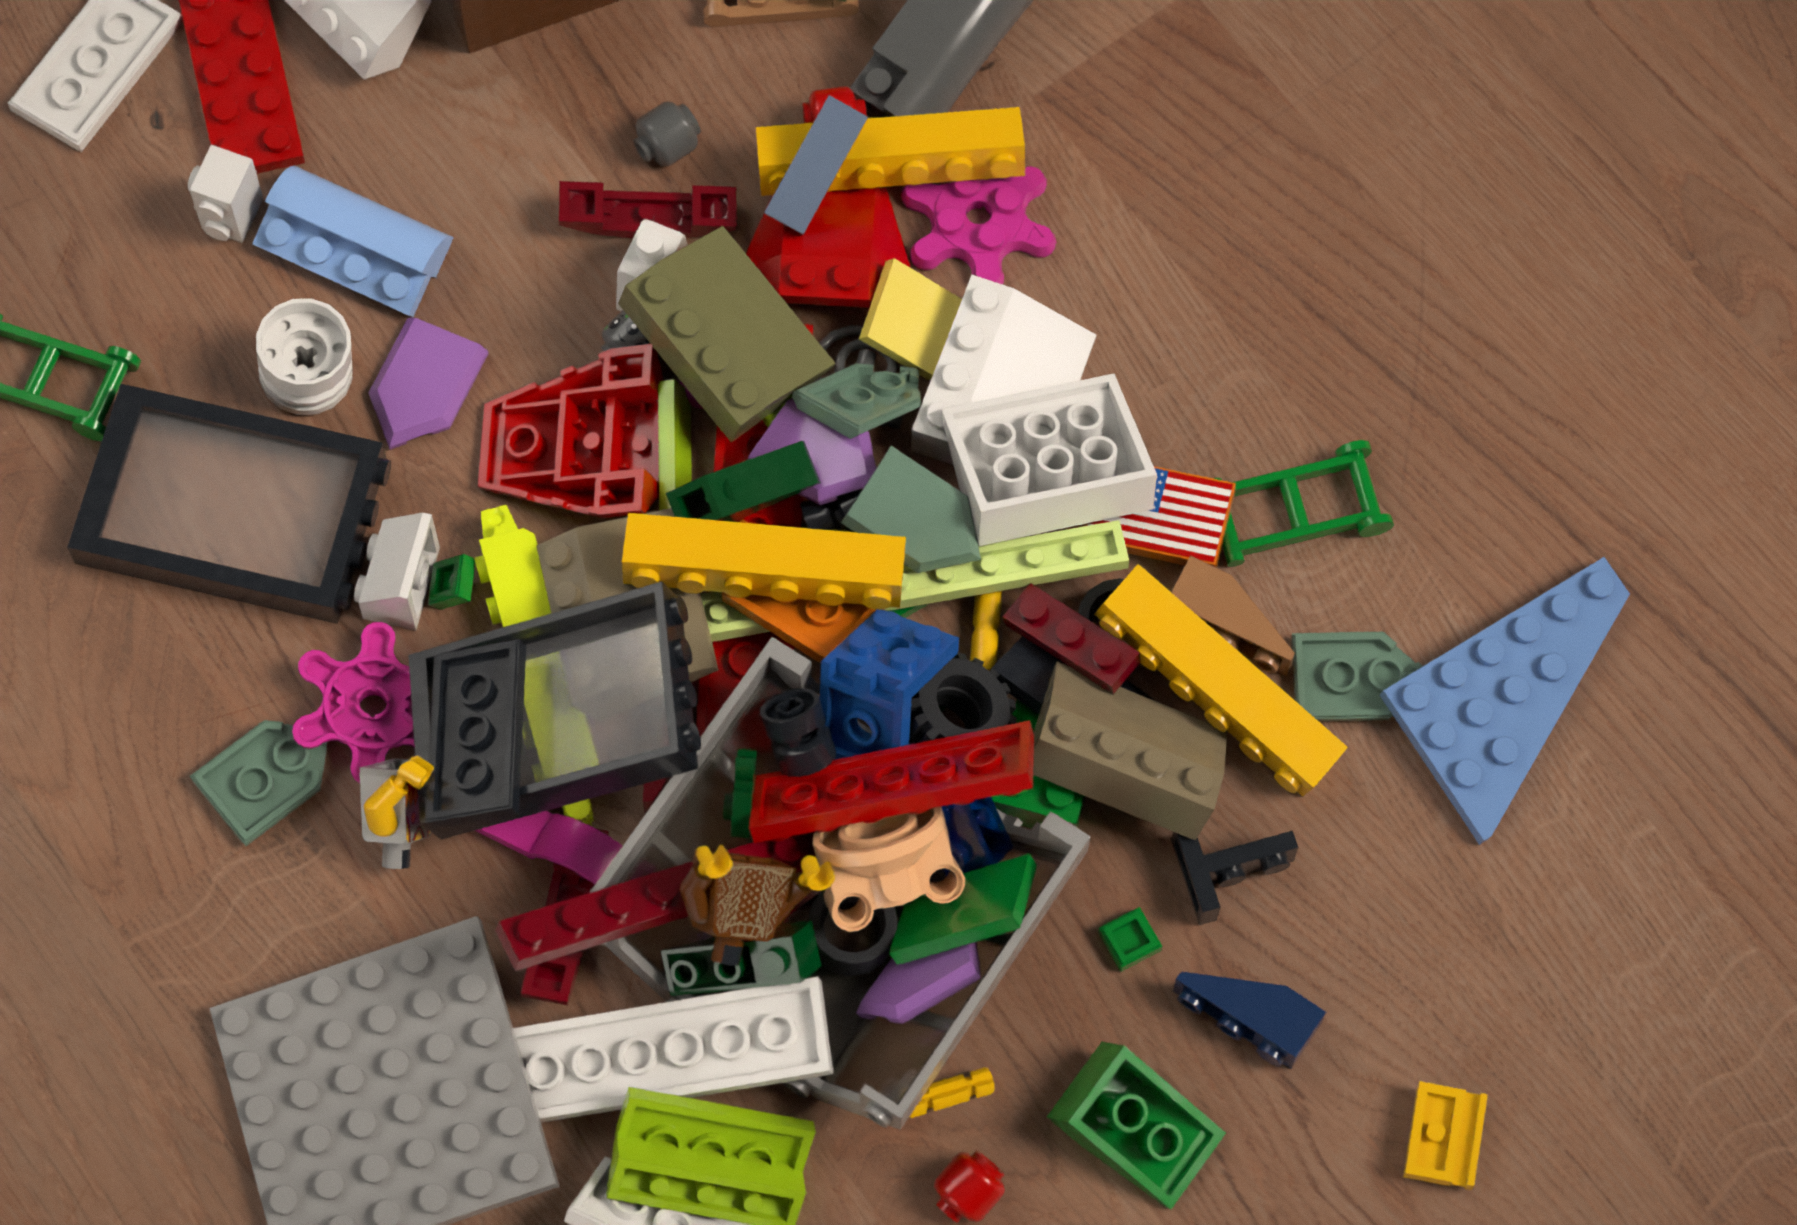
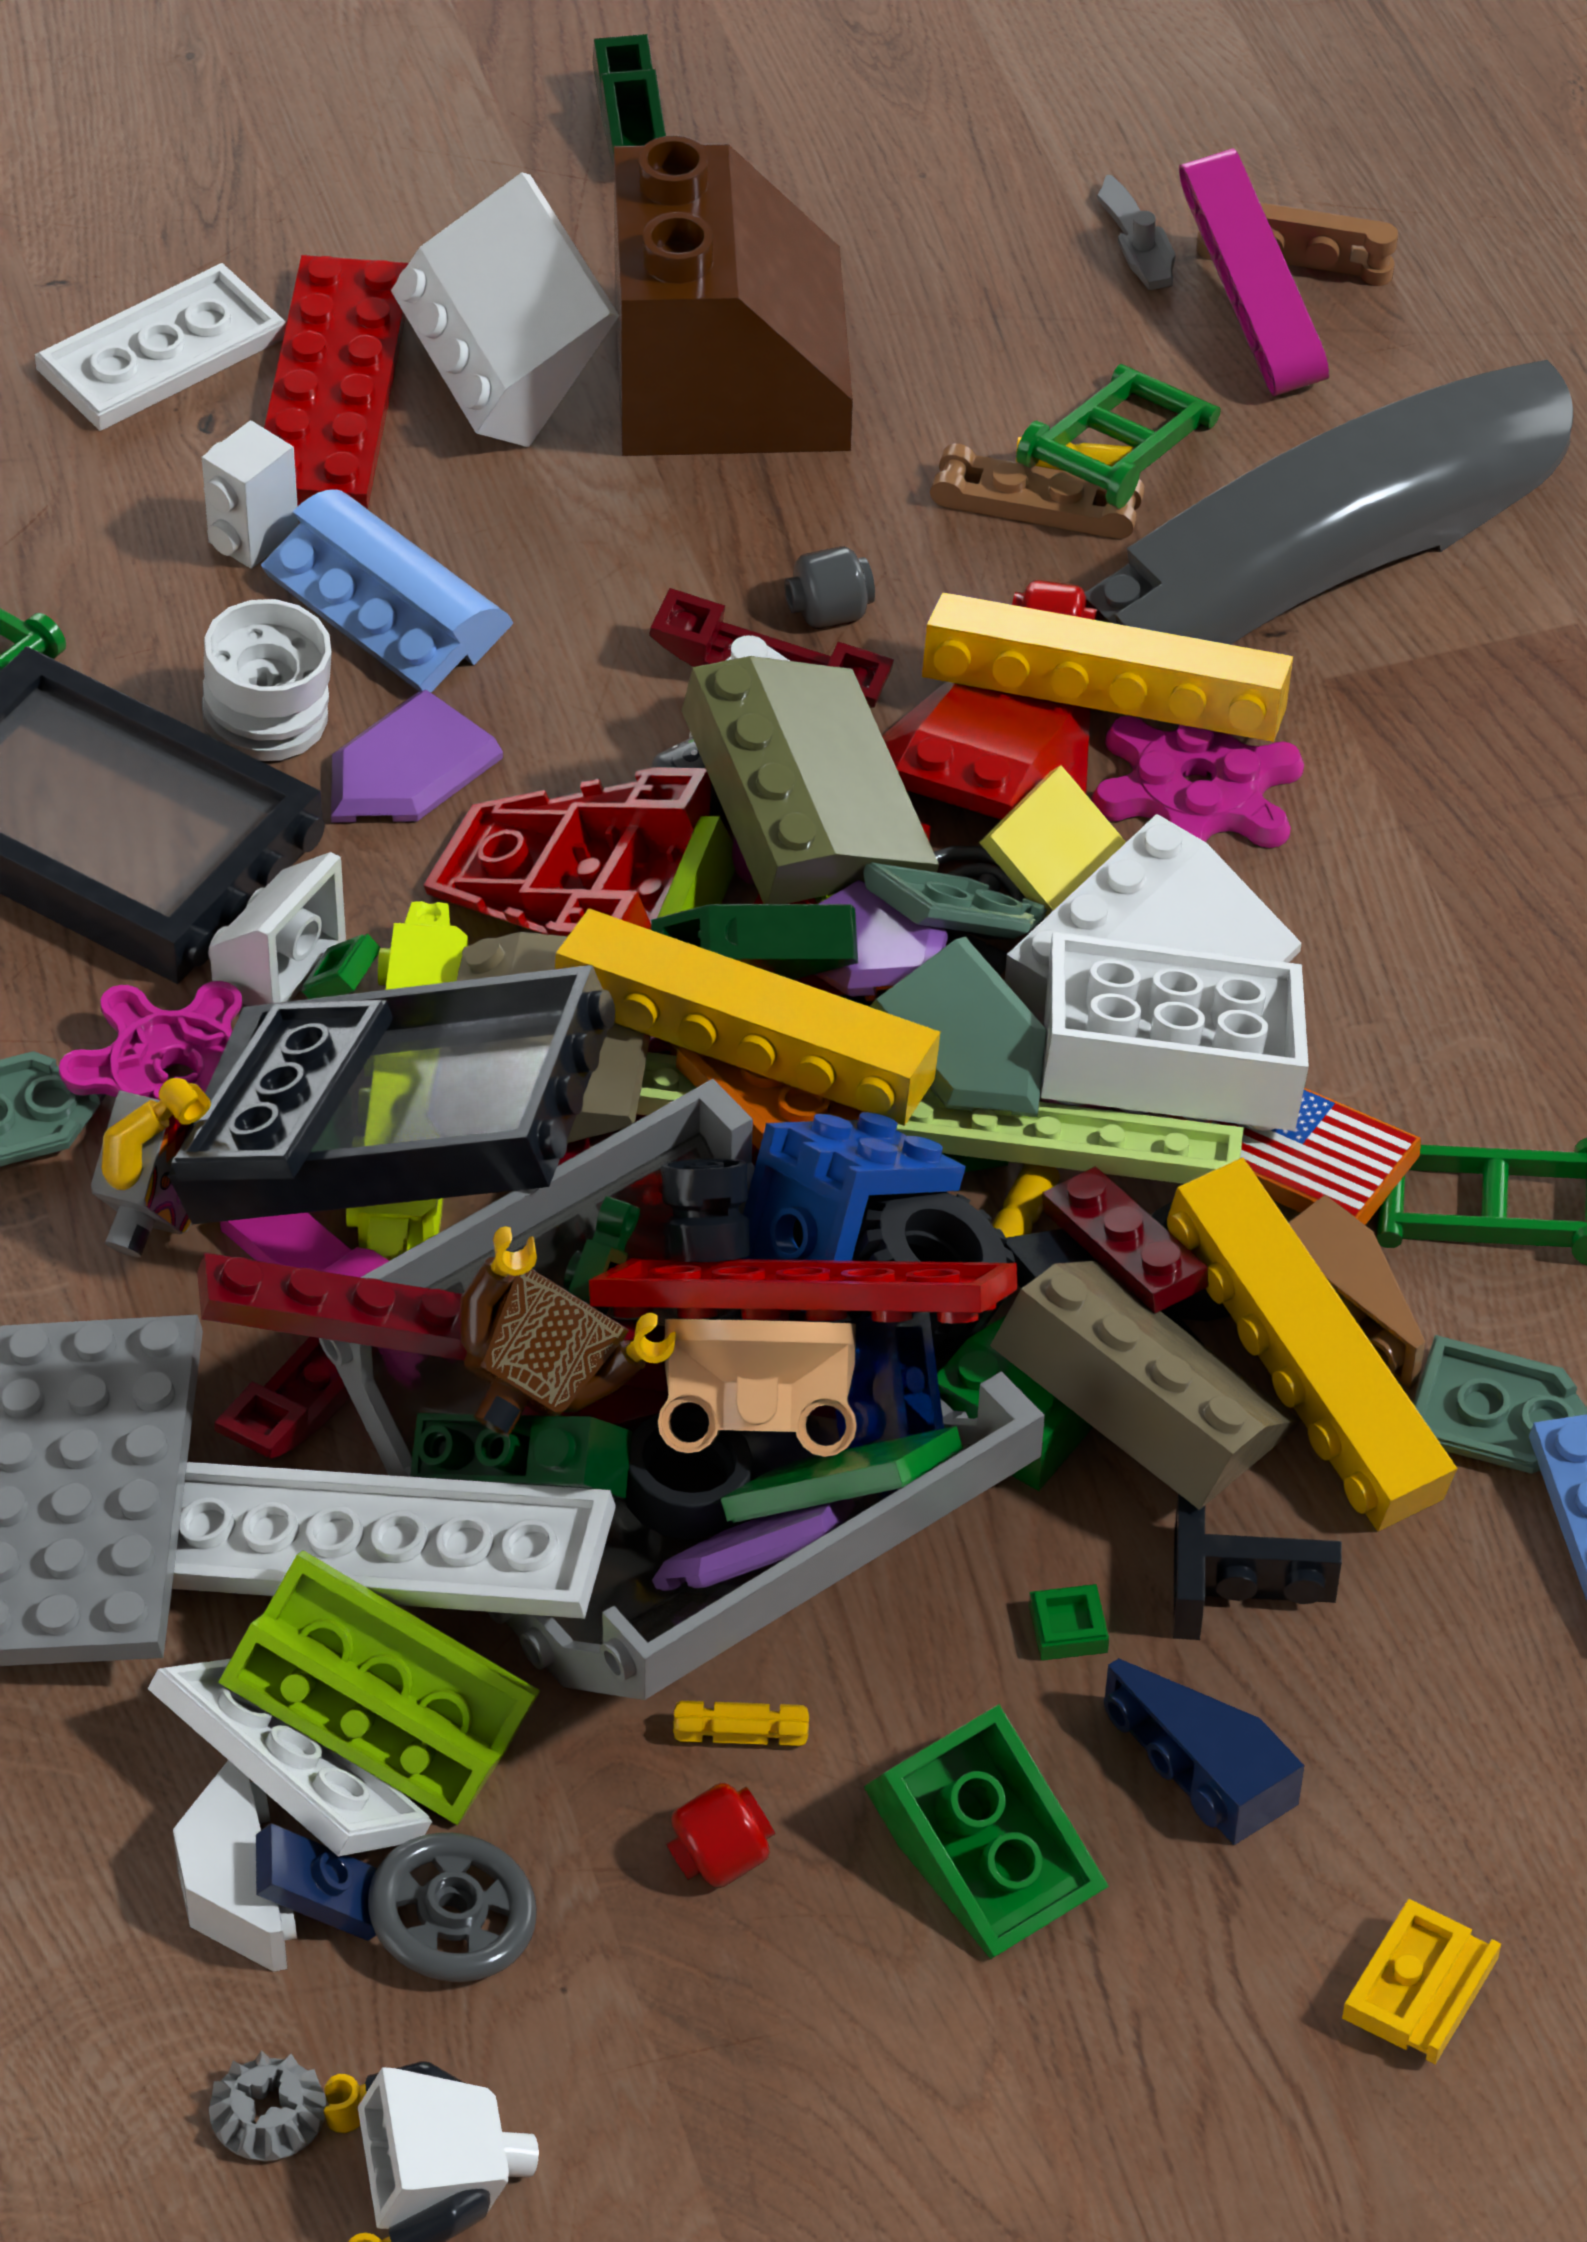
camera: 20 degrees right, 20 degrees down
sand blue tile [764,95,868,235] -> none

